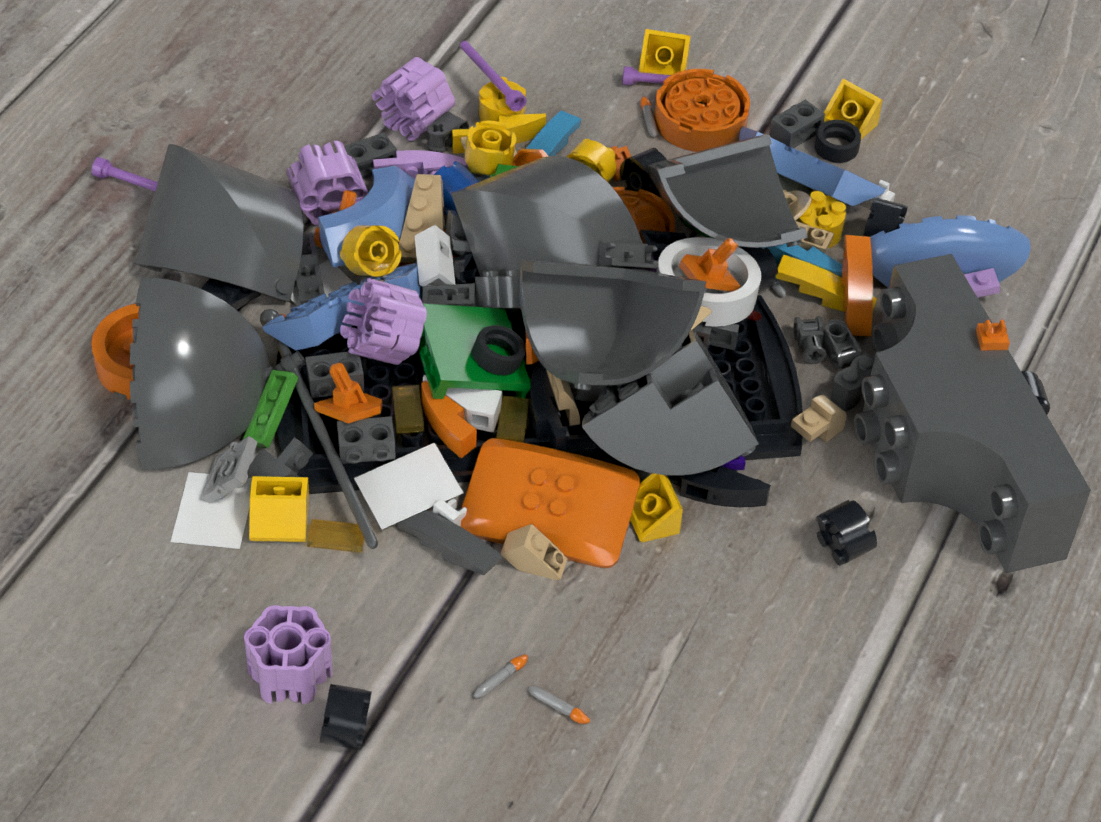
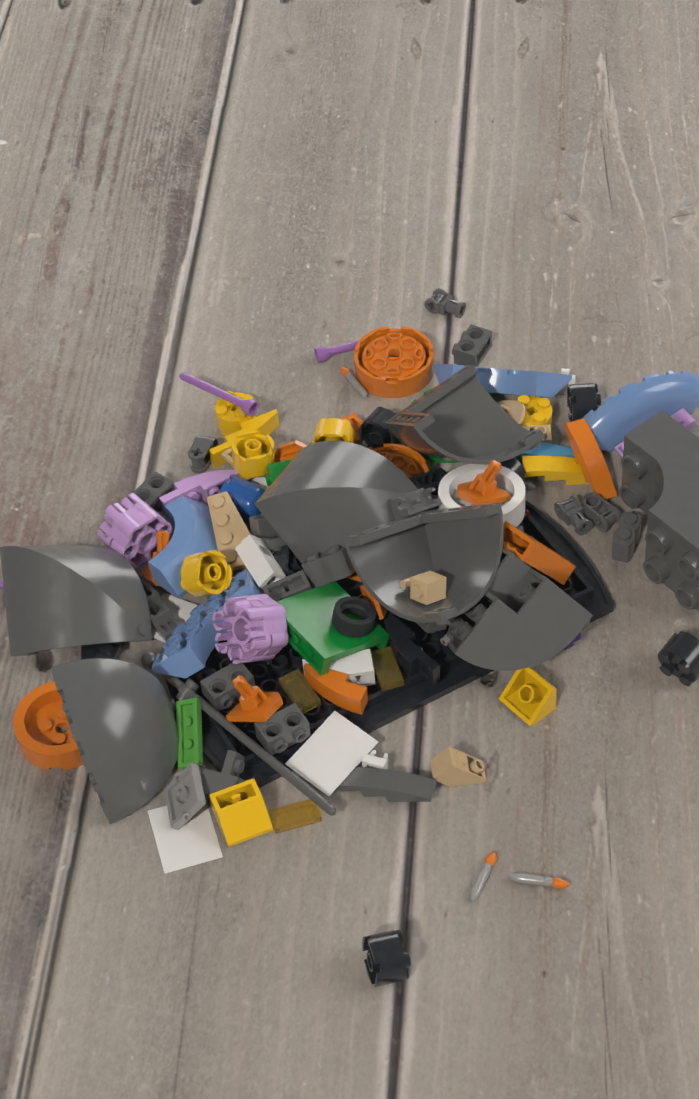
camera: 15 degrees left, 0 degrees up
lavender piece [244,605,333,704] -> none
lavender piece [372,57,455,141] -> none
orange wedge [461,438,640,568] -> none
dark azure slope [526,110,581,156] -> none
tan slope [547,370,580,426] -> none
yellow slope [638,29,691,75] -> none
black slope [667,466,771,508] -> none
tan brick [791,395,846,442] -> none
black tyre [815,120,861,163] -> none
yellow slope [824,79,883,140] -> none
none -> tan brick [399,571,446,605]
none -> dark grey connector [424,288,466,318]
none -> orange slope [503,521,576,585]

